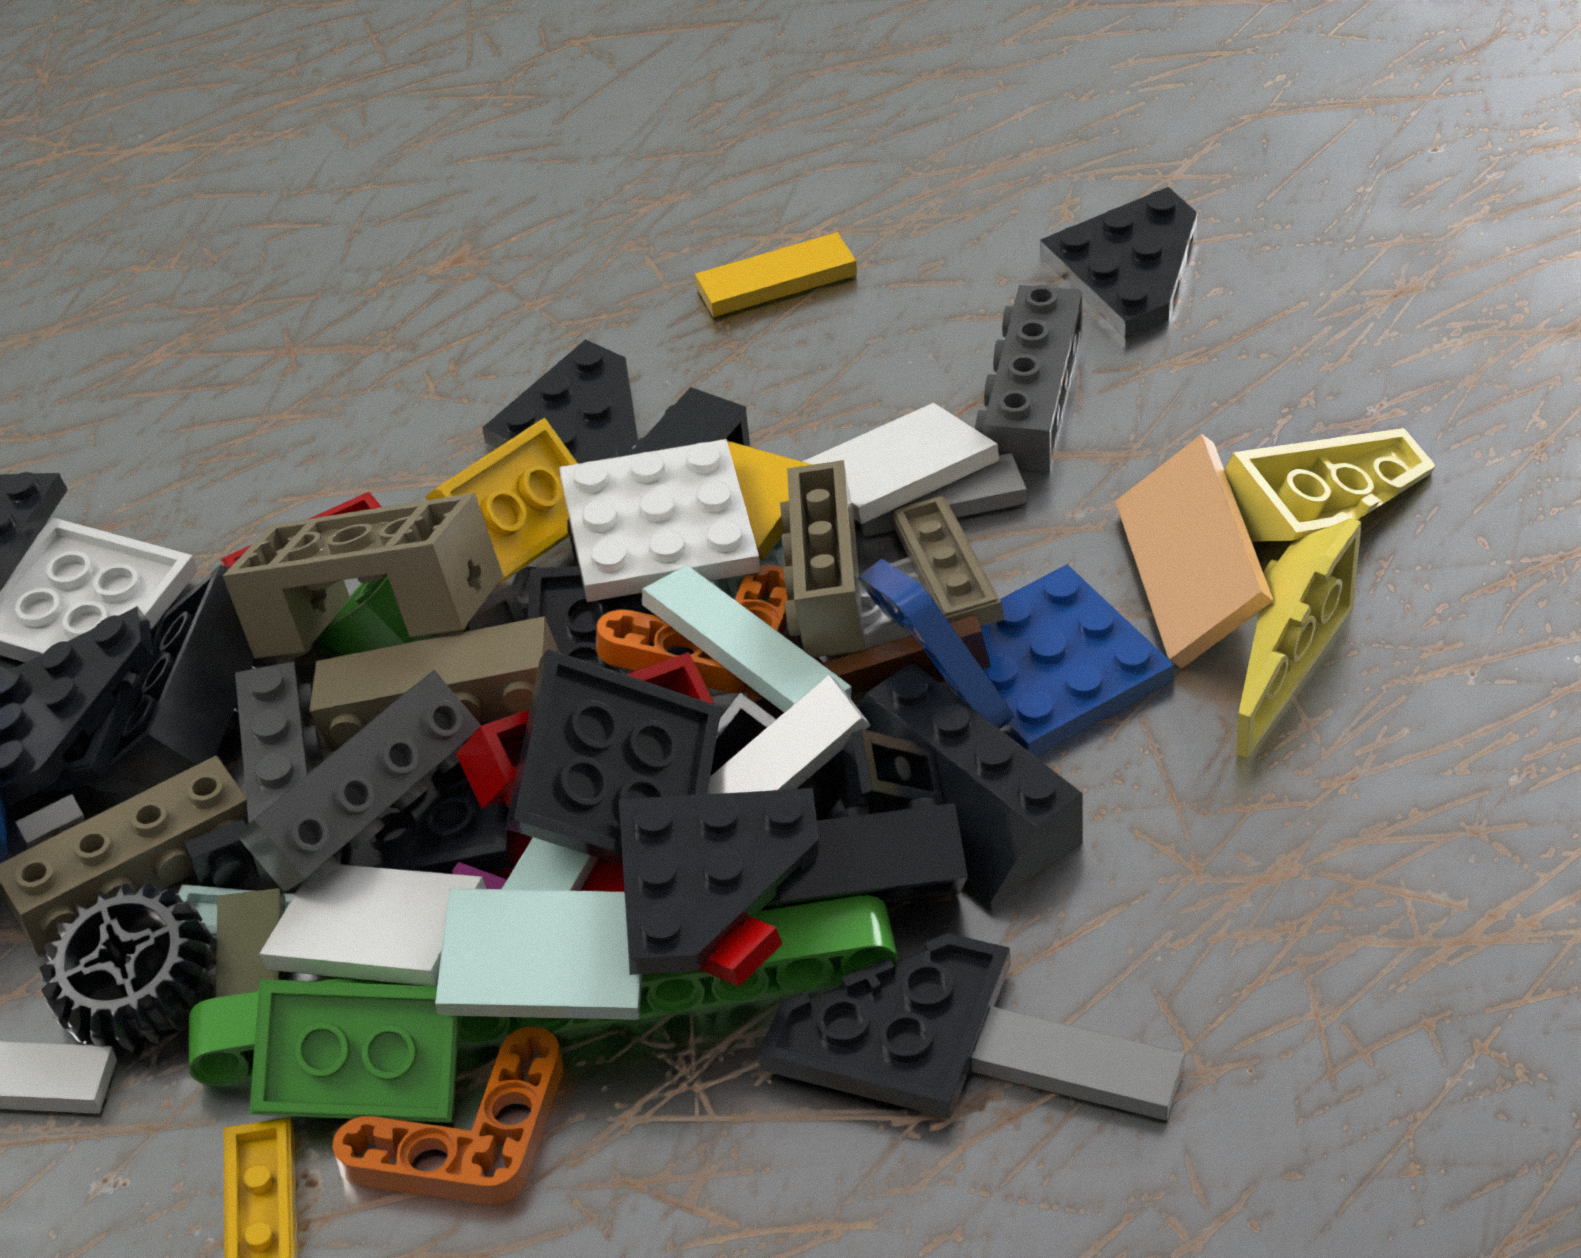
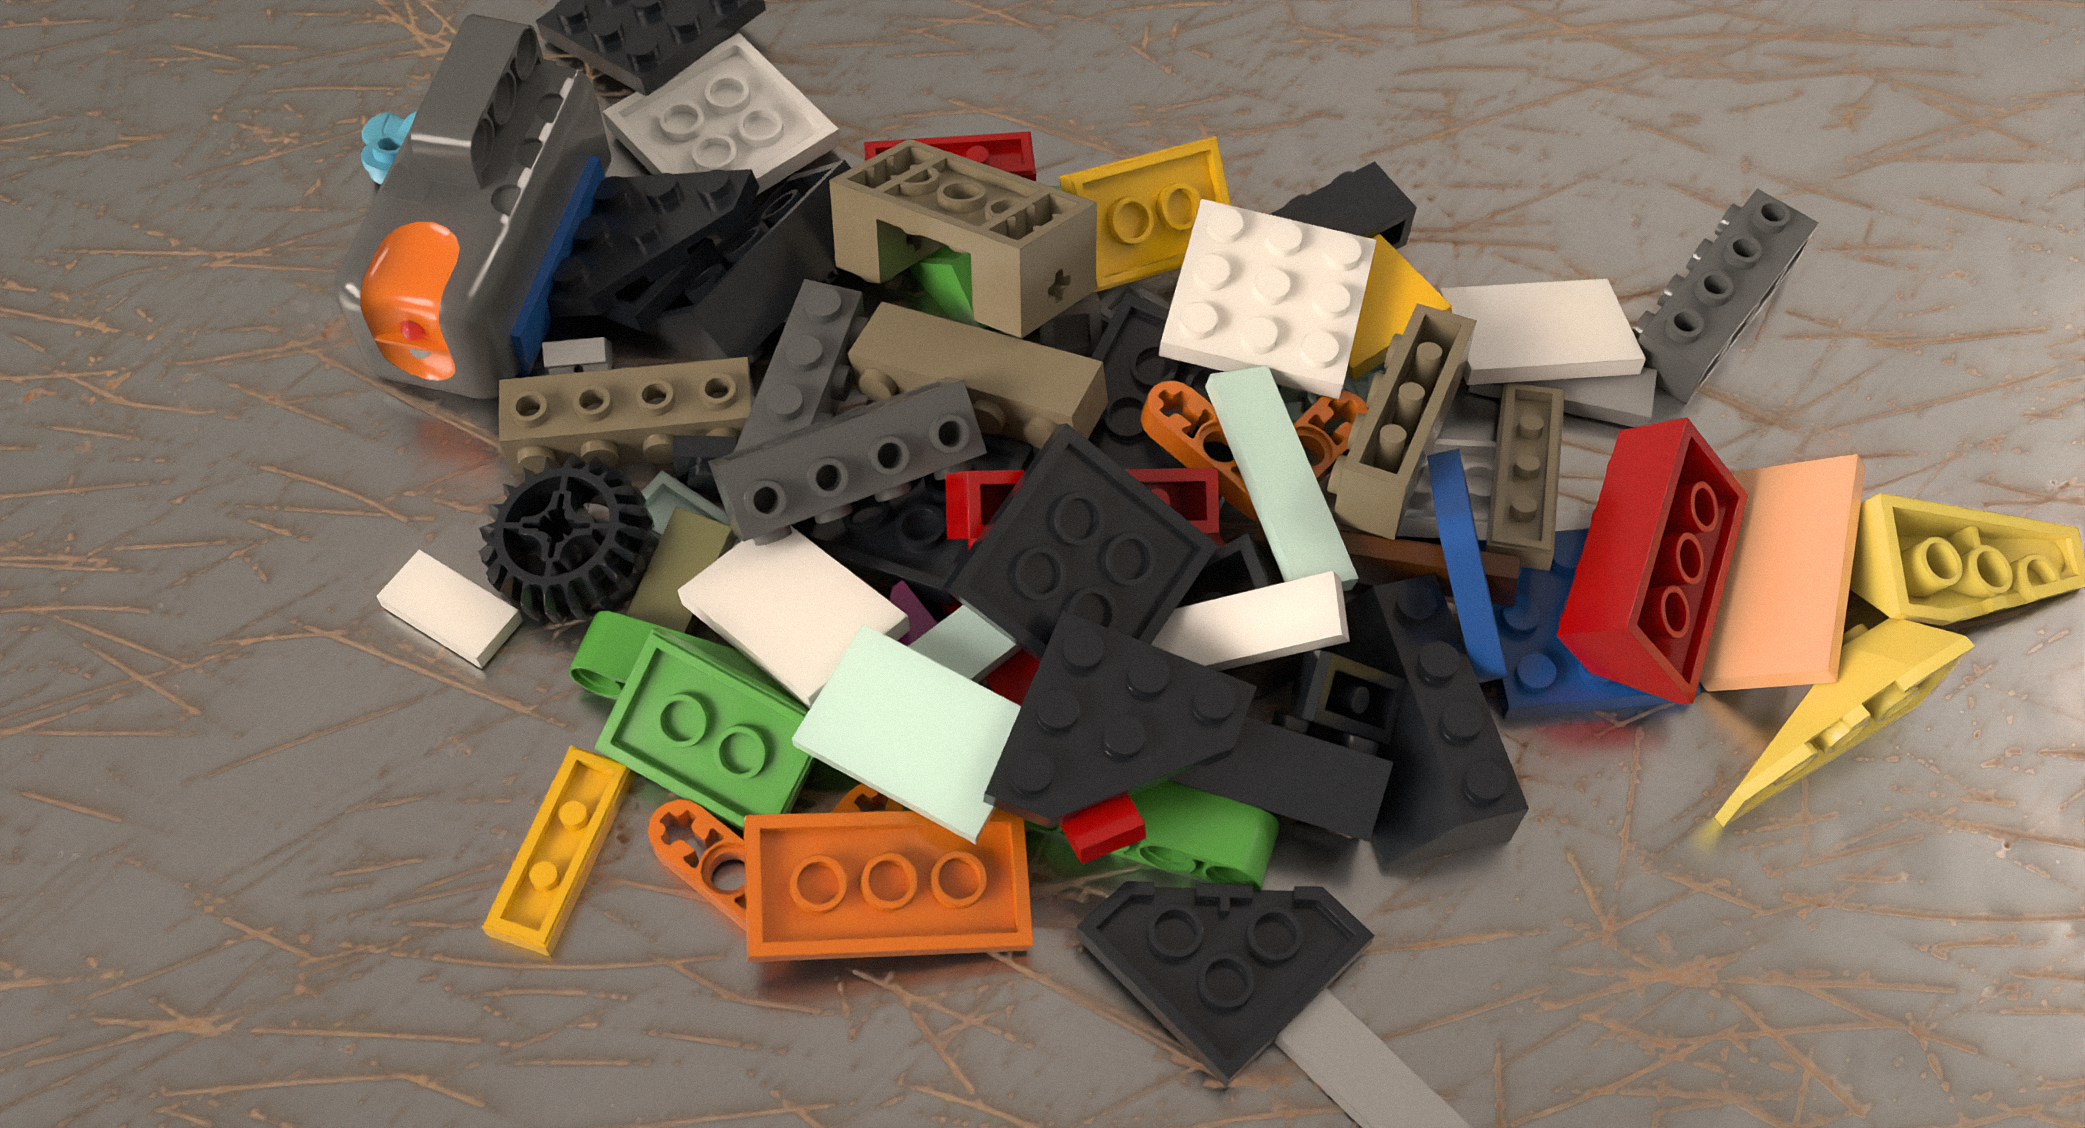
camera: 20 degrees right, 15 degrees up
black plate [482,339,638,464] -> none
yellow tile [695,232,857,317] -> none
black plate [1040,187,1197,338] -> none
none -> orange plate [744,808,1033,962]
none -> red slope [1556,417,1748,705]

